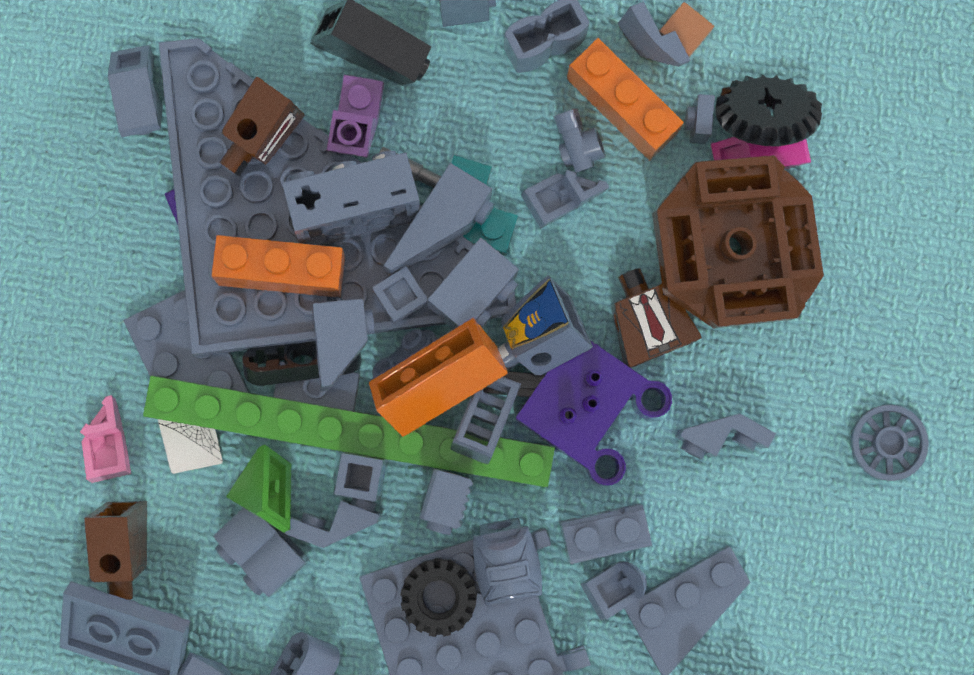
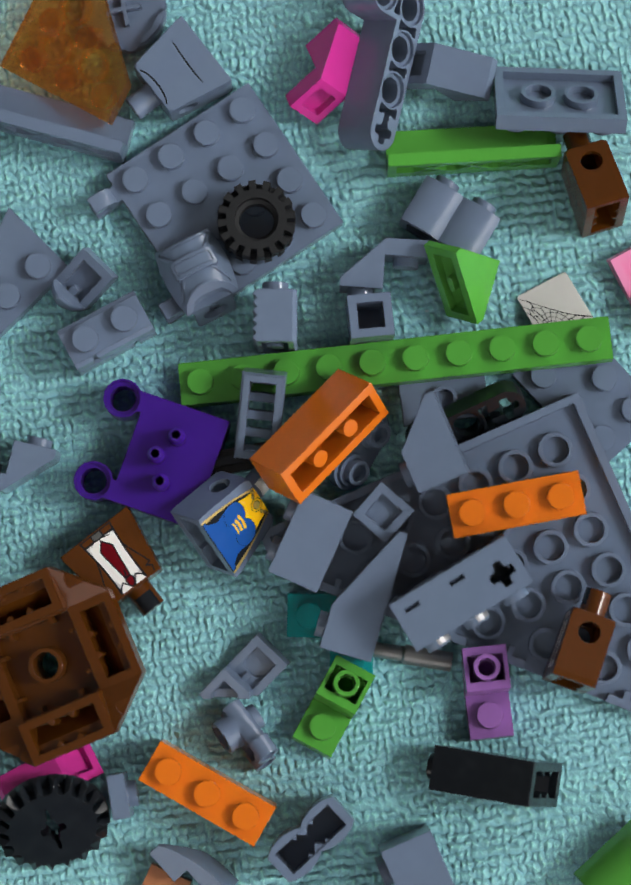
camera: 165 degrees right, 0 degrees up
none -> bright green slope [291,655,375,759]
none -> bright green fence [385,126,562,178]

